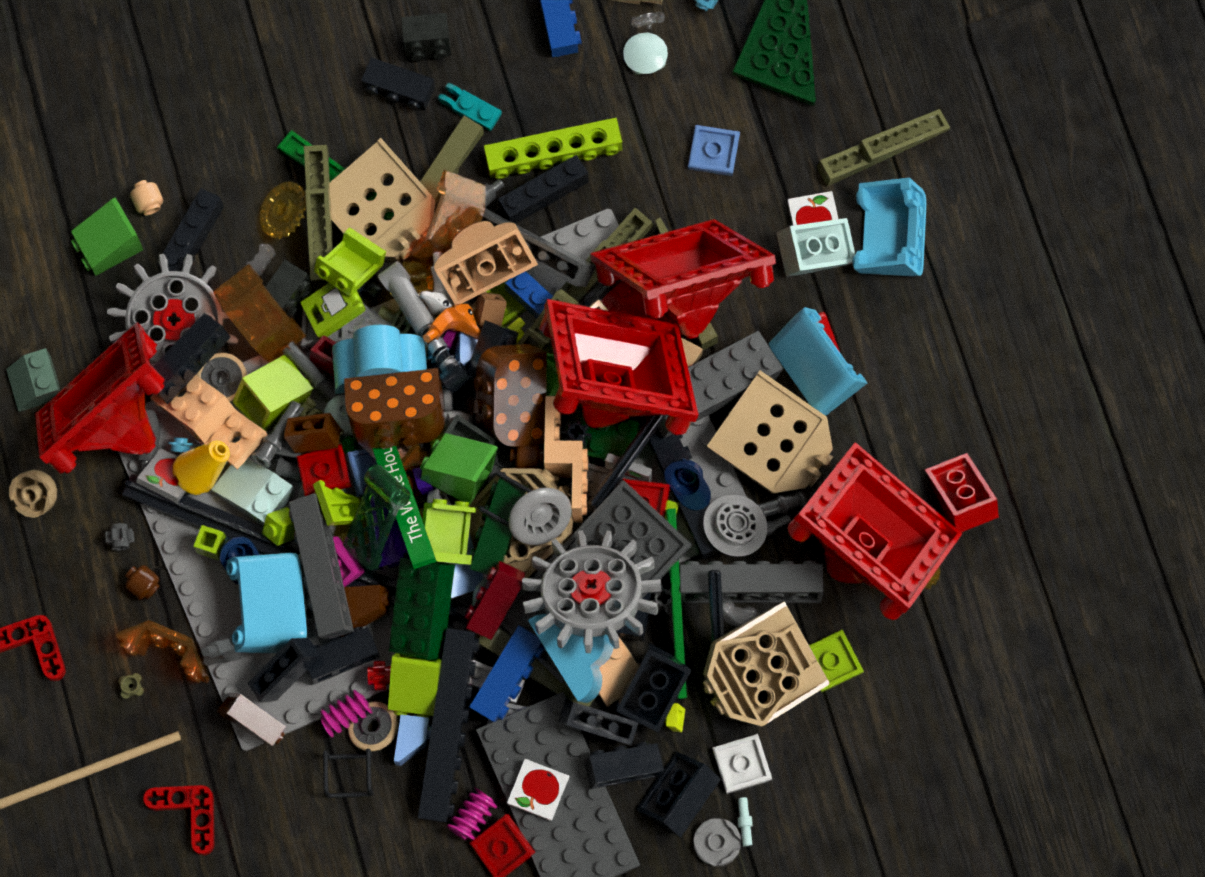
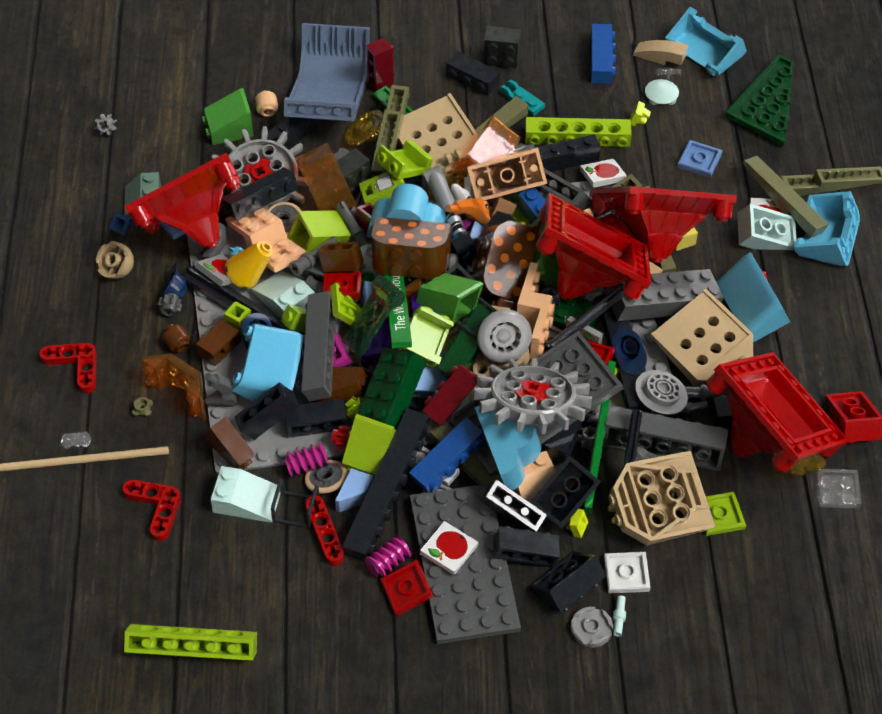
camera: 10 degrees right, 20 degrees down
none -> clear piece [61,431,91,449]
none -> dark blue slope [108,212,134,236]
none -> dark blue piece [161,262,187,298]
none -> reddish brown brick [196,320,241,366]
none -> light aqua slope [211,466,281,523]
none -> sand blue panel [284,23,370,121]
none -> red beam [306,496,344,566]
none -> lime gear [345,395,363,420]
none -> dark red brick [366,38,395,92]
none -> white tile [581,159,627,188]
none -> neon yellow tile [630,101,651,126]
none -> olive slope [743,156,829,238]
none -> clear plate [816,469,862,508]

